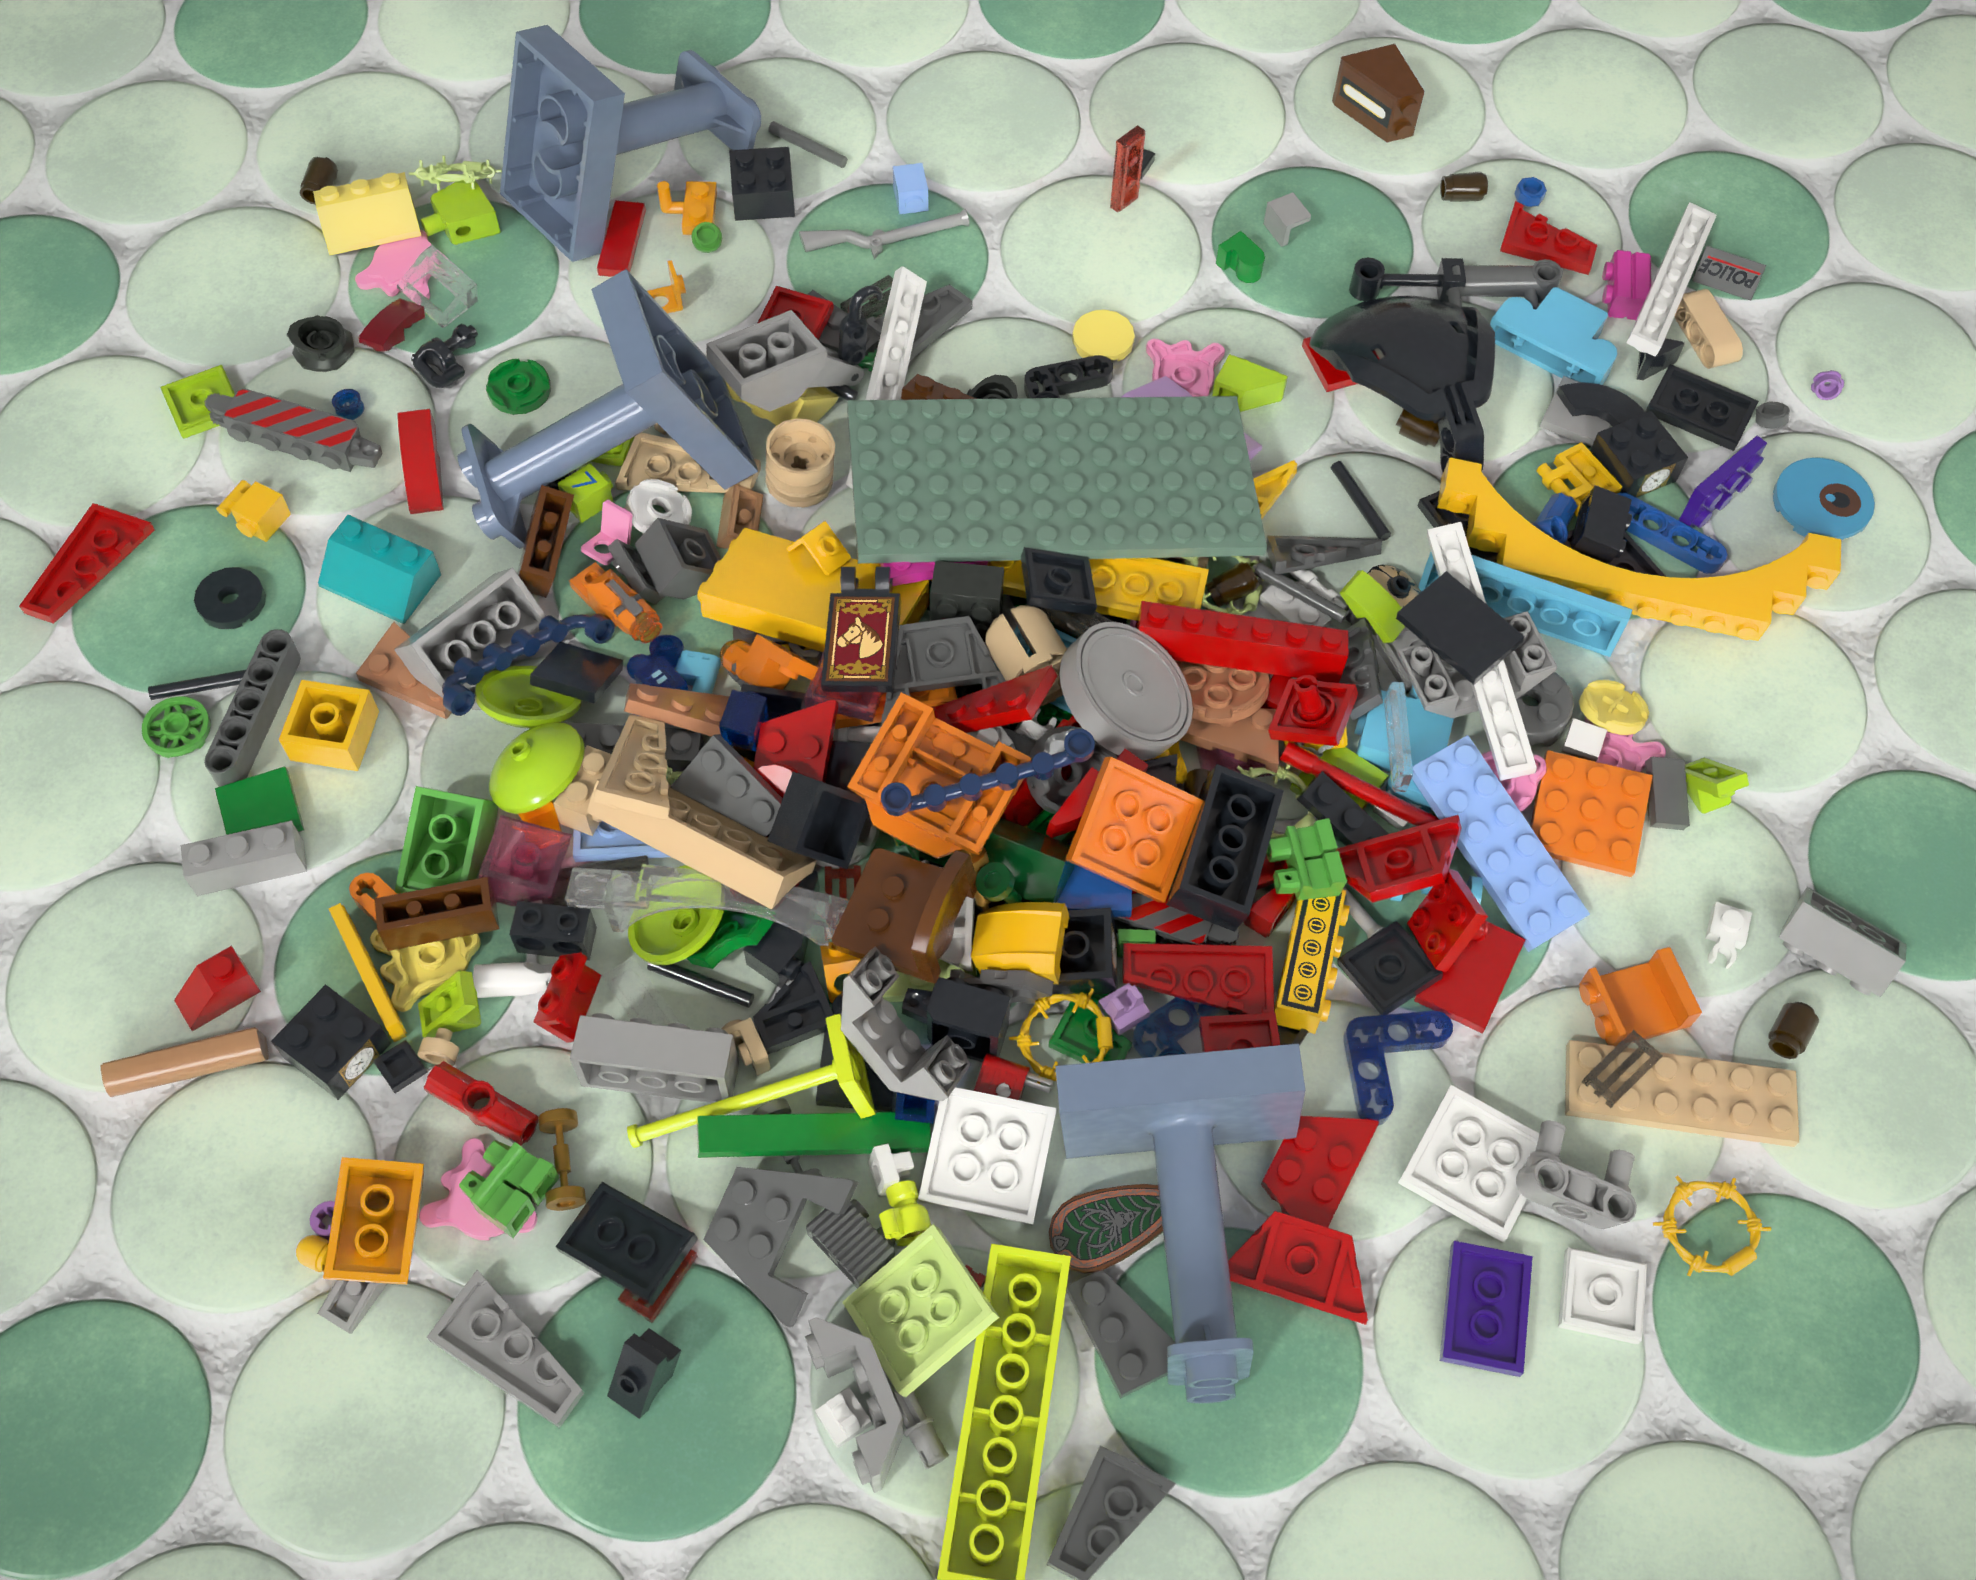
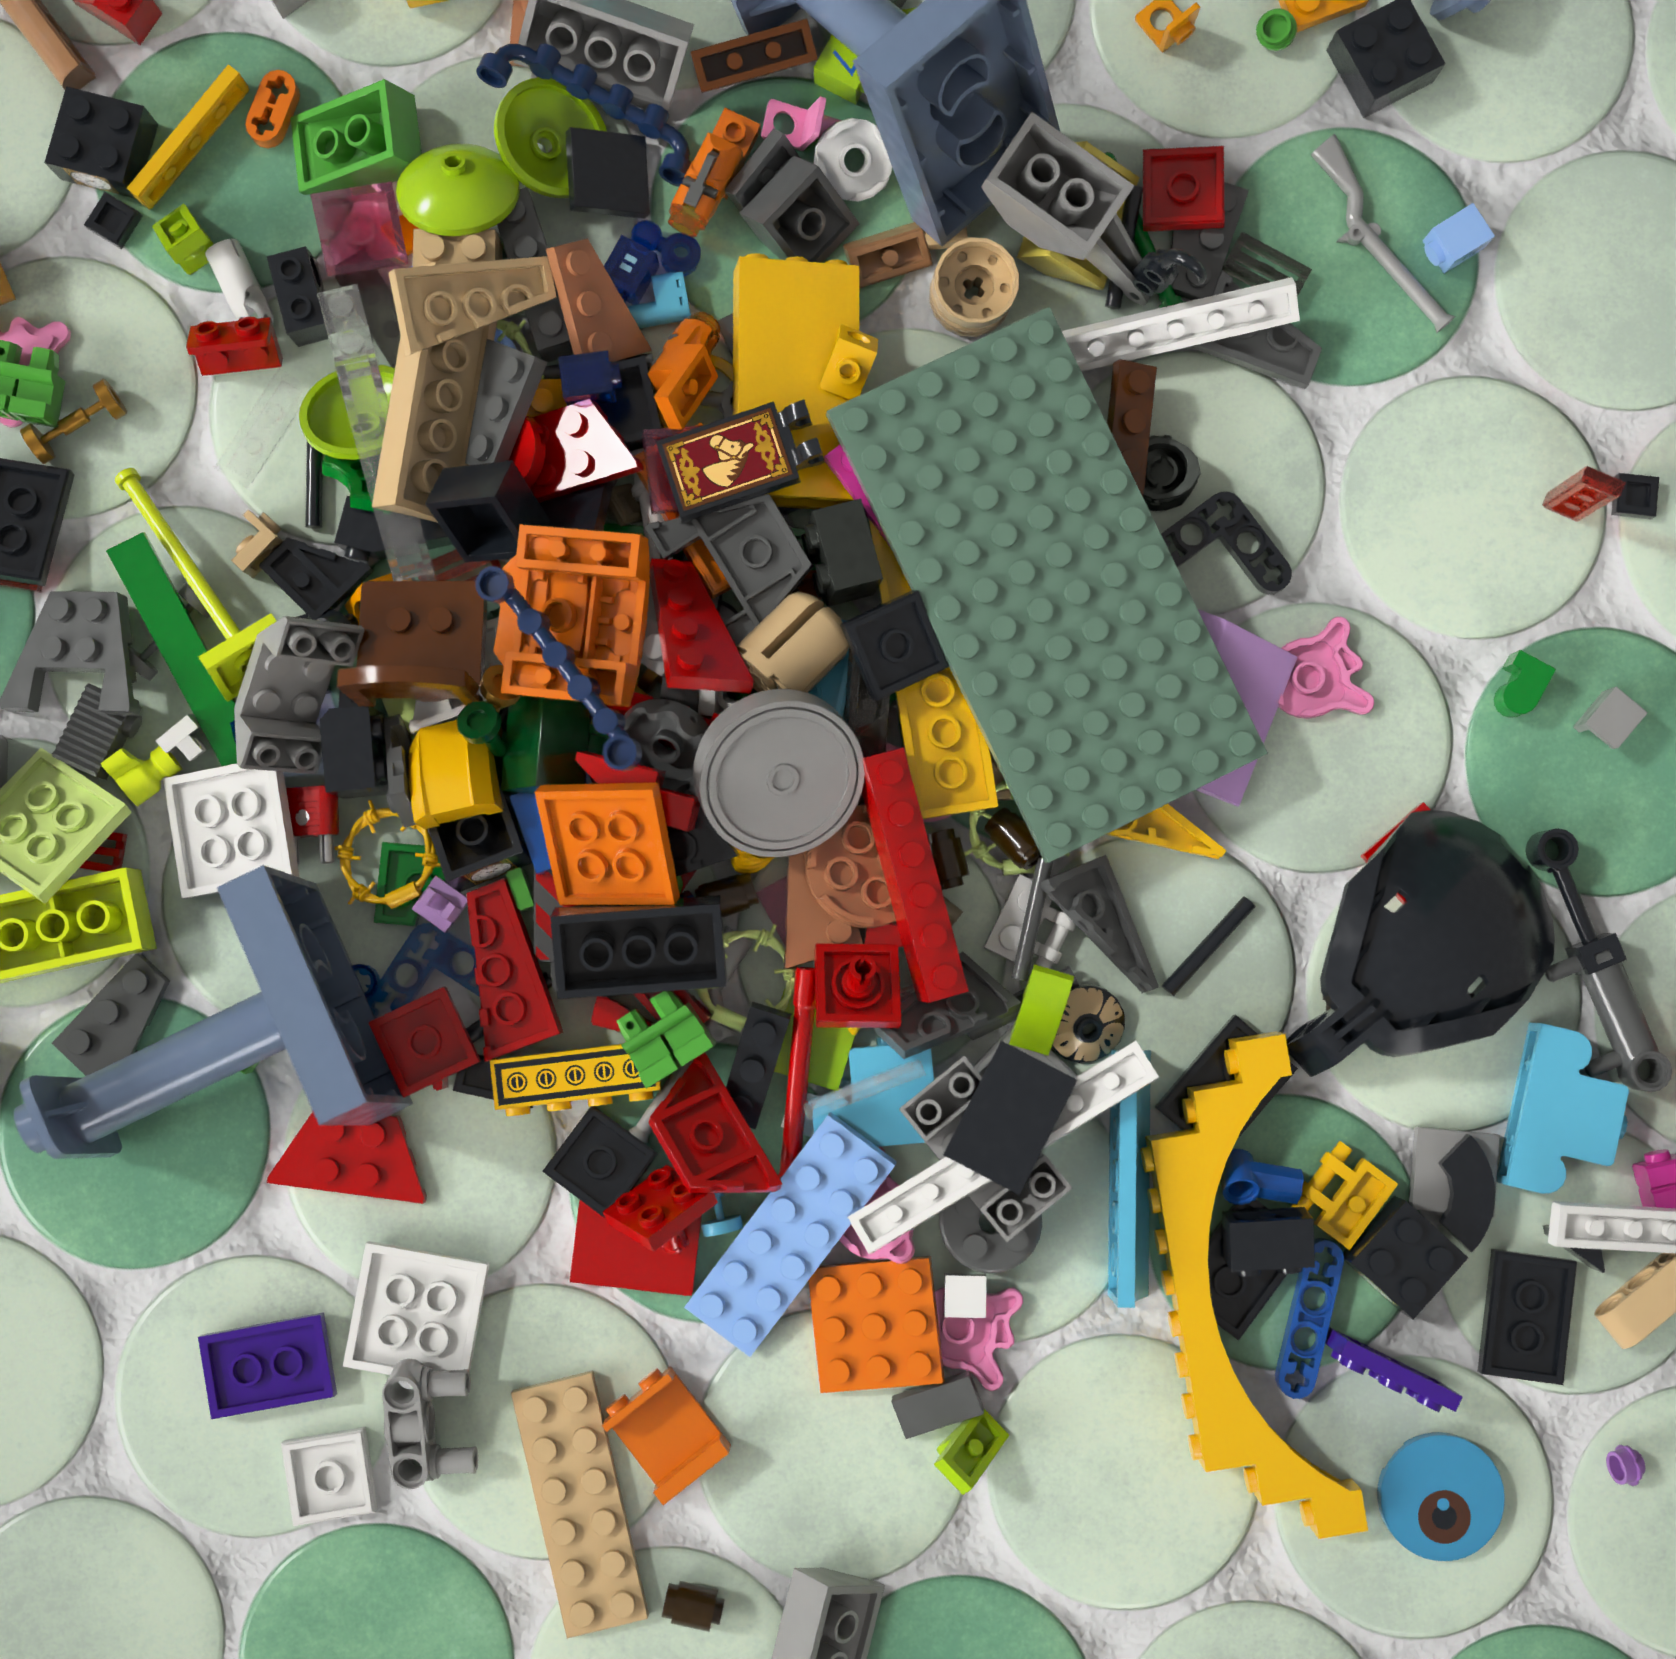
camera: 70 degrees right, 25 degrees up
light yellow tile [370,930,481,1012] -> none
reddish brown brick [374,877,500,951] -> none
tan tile [417,1028,459,1066] -> none
red piece [424,1061,538,1146] -> none
light grey brick [570,1013,739,1103] -> none
dark grey bar [768,121,848,168] -> none
shield [1049,1184,1163,1274] -> none
light yellow tile [1072,310,1135,362] -> none
lime slope [1212,354,1288,412] -> none
red wing [1228,1211,1368,1325] -> none
clear blue beam [1343,1011,1453,1125] -> none
light yellow tile [1579,680,1650,735] -> none
clear smoke tile [1582,1030,1663,1108] -> none
yellow piece [1653,1175,1771,1276] -> none
white plate [1705,902,1752,969] -> none
dark grey tile [1755,402,1790,429] -> none

